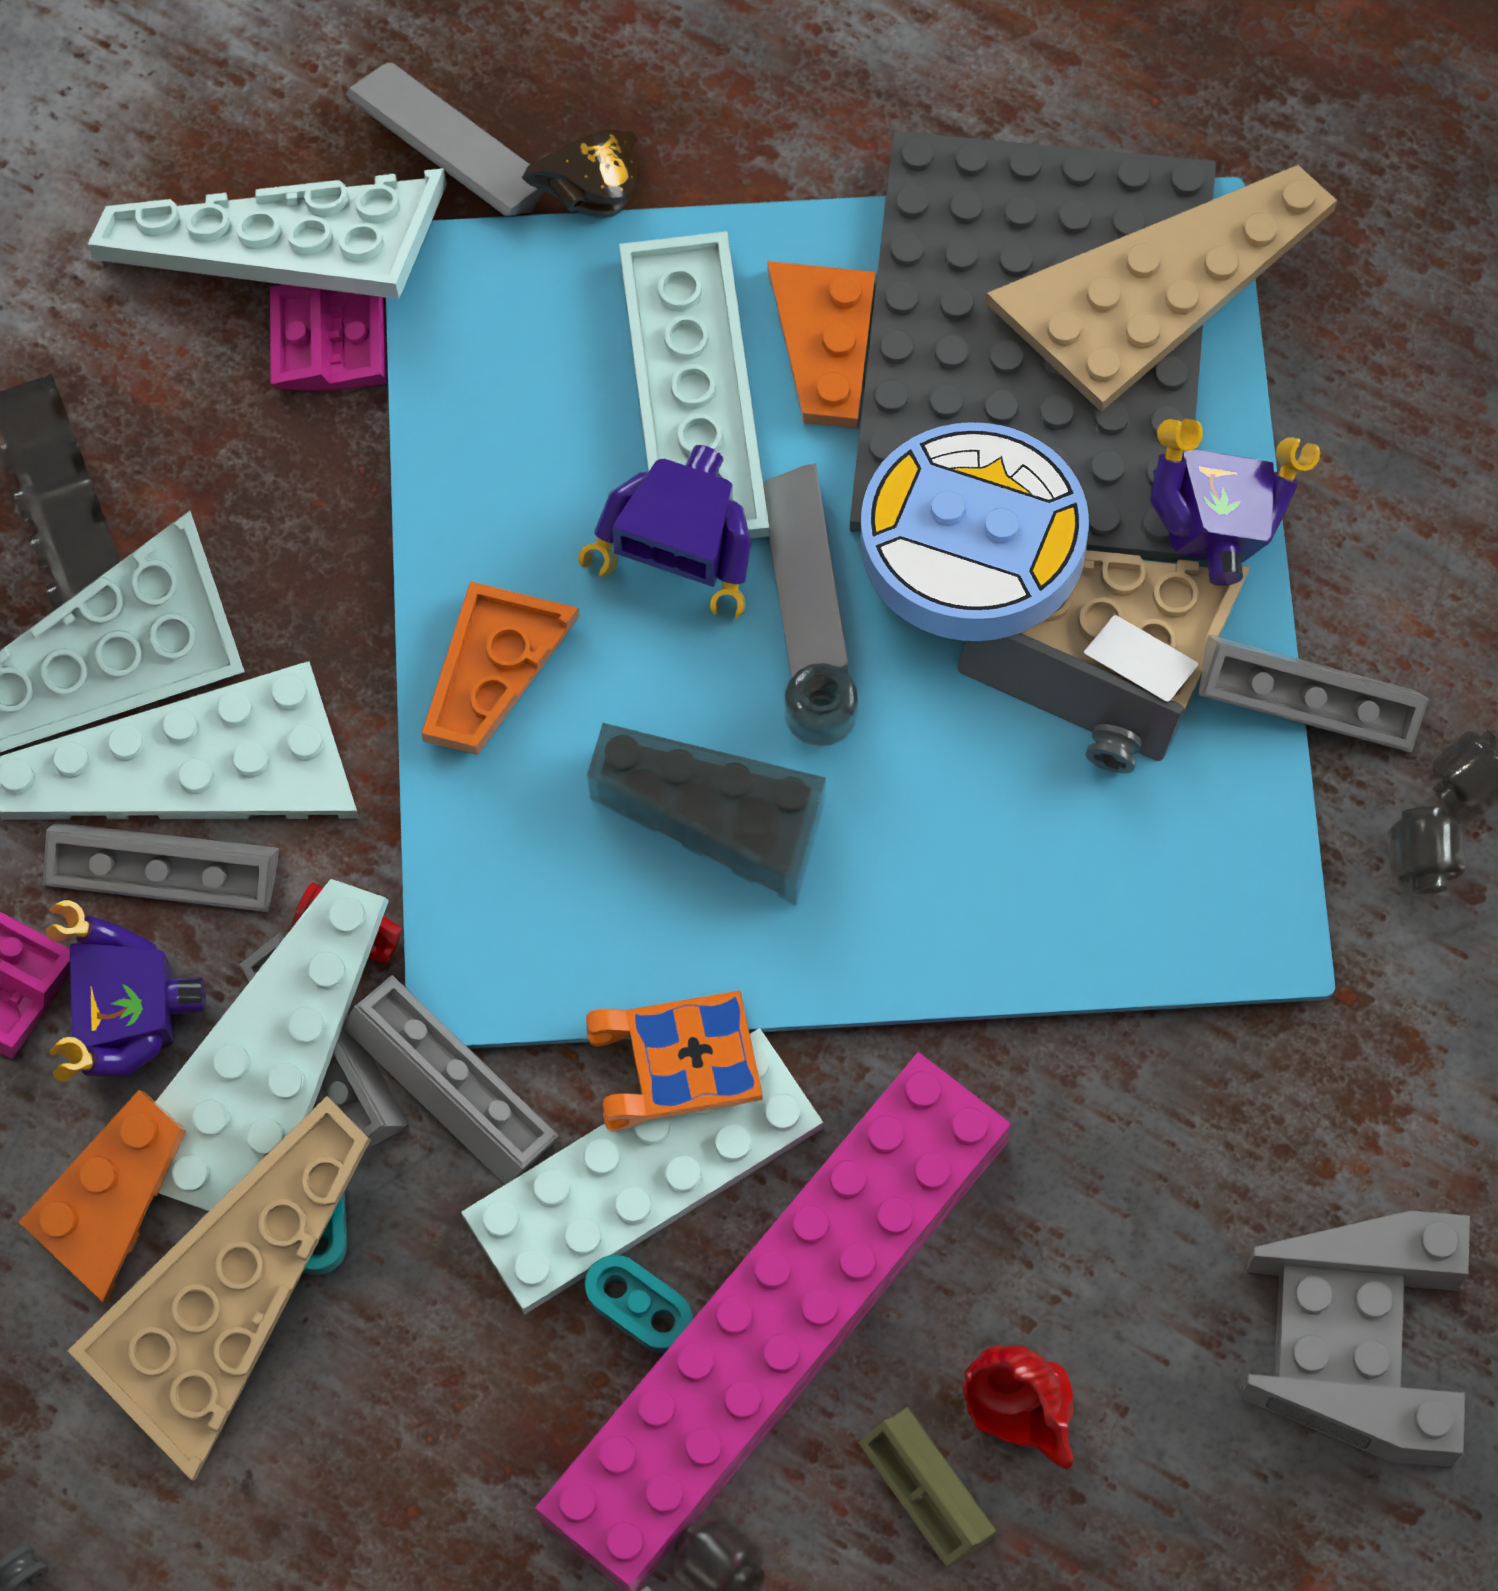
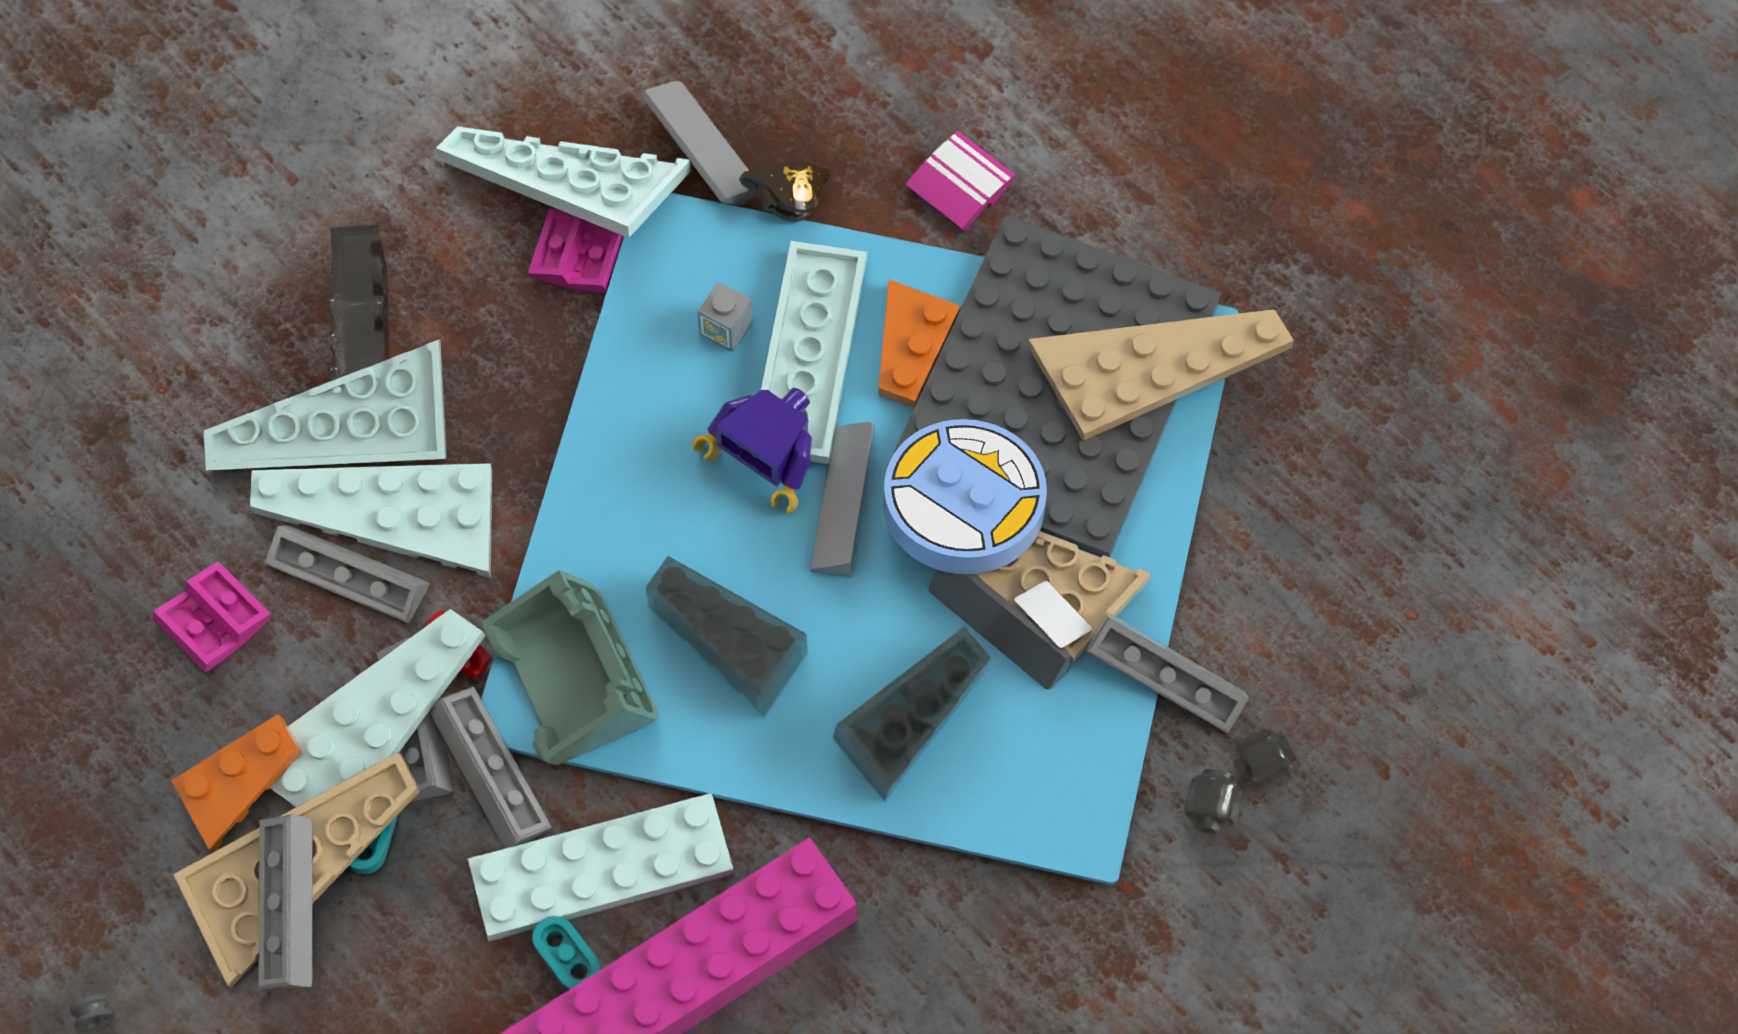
camera: 15 degrees right, 5 degrees down
dark purple torso [46,900,206,1082] -> none
orange wing [421,581,579,755] -> none
orange flag [586,990,763,1132] -> none
clear smoke head [784,663,858,747] -> none
dark grey bush [1085,724,1143,773] -> none
dark purple torso [1150,419,1320,586] -> none
none -> light grey slope [259,814,312,990]
none -> sand green windscreen [481,570,658,765]
none -> light grey brick [697,282,753,352]
none -> clear smoke wedge [833,626,991,801]
none -> dark pink slope [906,131,1017,232]

